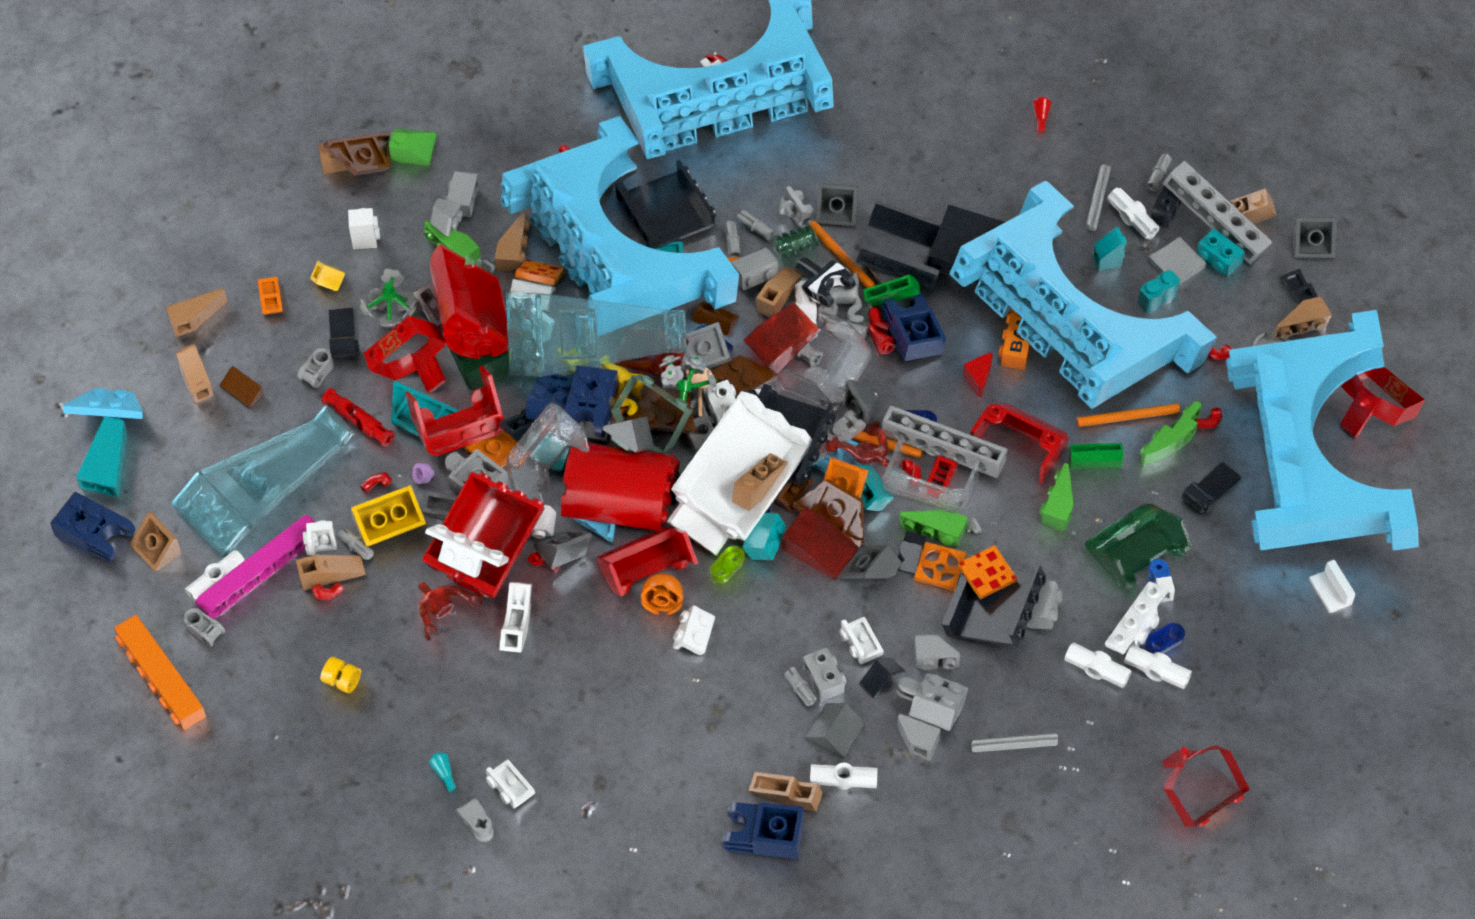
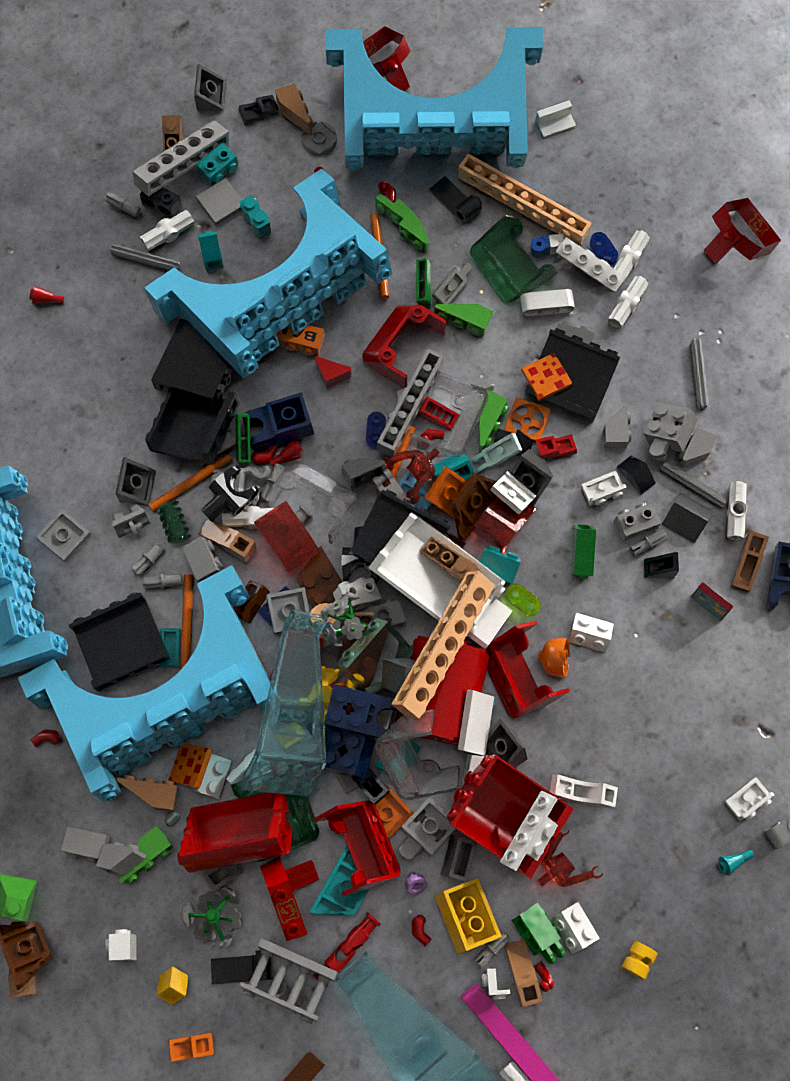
camera: 90 degrees left, 15 degrees up
none -> light grey tile [36,509,91,562]
none -> light grey fence [240,938,338,1024]
none -> light nougat brick [391,571,495,719]
none -> light grey hinge [431,262,472,304]
none -> light nougat brick [458,153,592,246]
none -> white tile [458,690,494,756]
none -> light aqua hinge [472,433,522,473]
none -> white plate [490,471,536,514]
none -> hinge [512,903,566,965]
none -> white beam [520,289,575,316]
none -> red slope [535,434,577,458]
none -> white bracket [551,902,600,954]
none -> green slope [572,524,596,579]
none -> black slope [644,552,679,579]
none -> light grey axle [660,460,728,508]
none -> tile [691,582,733,621]

